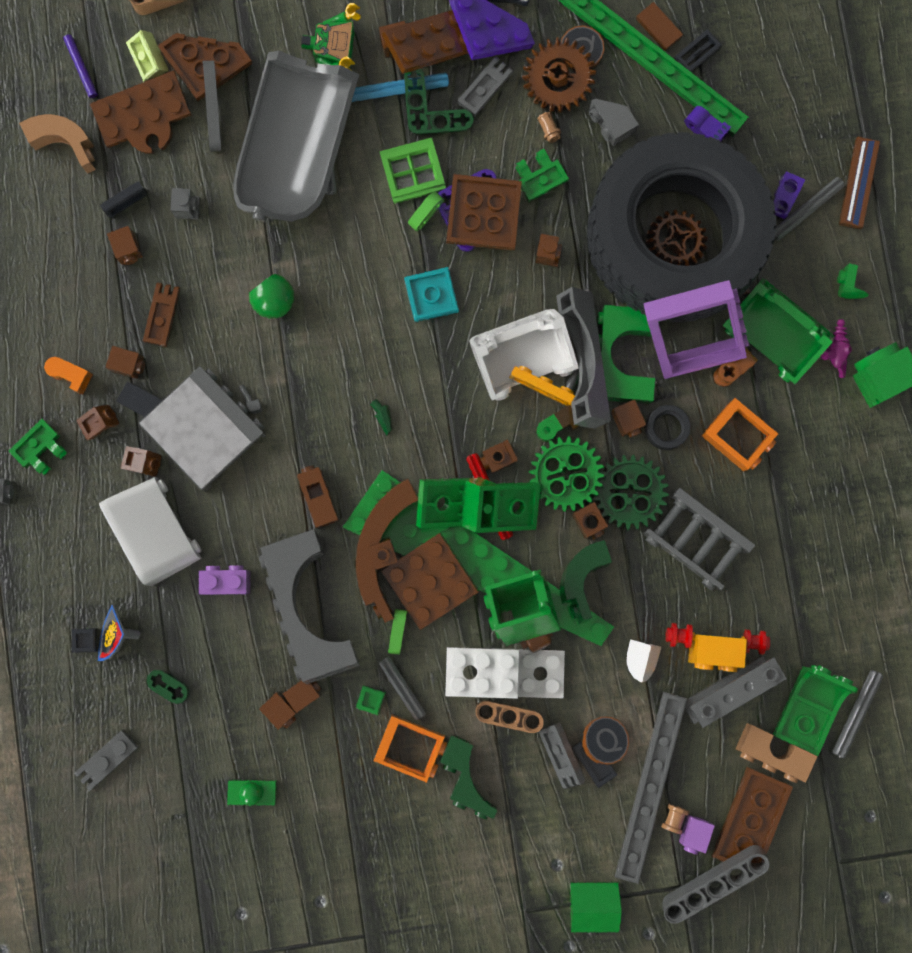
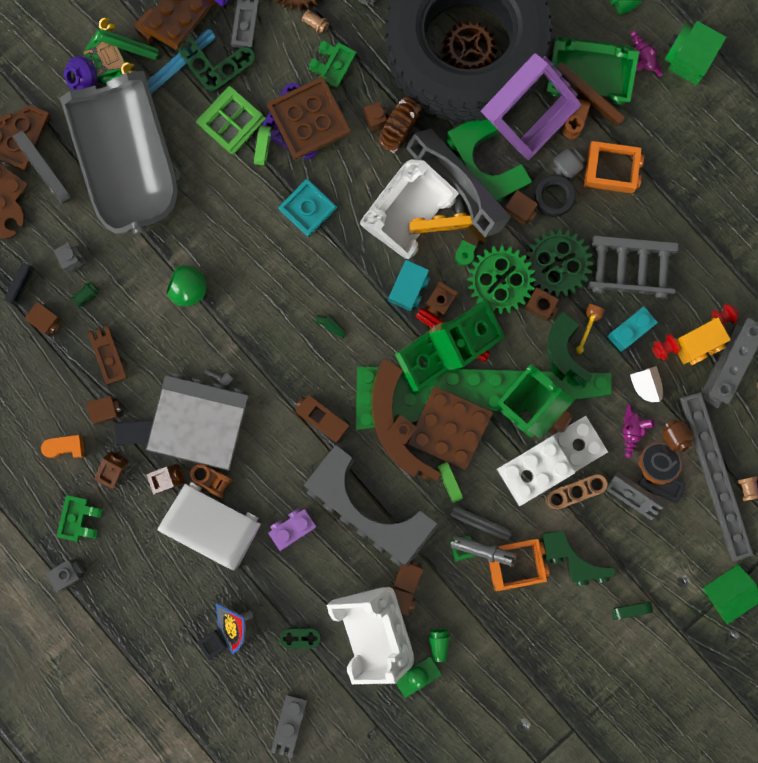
camera: 35 degrees left, 0 degrees up
none -> dark purple piece [64,56,97,90]
none -> dark green pin [71,282,99,308]
none -> green axle [98,29,158,60]
none -> dark orange piece [191,464,233,499]
none -> white windscreen [327,587,414,684]
none -> reddish brown gear [379,97,422,153]
none -> teal brick [388,260,431,311]
none -> green cone [428,629,450,662]
none -> dark grey pin [451,535,516,567]
none -> dark grey head [553,148,585,179]
none -> reddish brown tile [557,62,625,126]
none -> hinge [575,304,605,354]
none -> teal brick [608,307,658,352]
none -> dark green beam [611,601,653,620]
none -> magenta piece [622,405,655,459]
none -> reddish brown head [662,419,694,452]

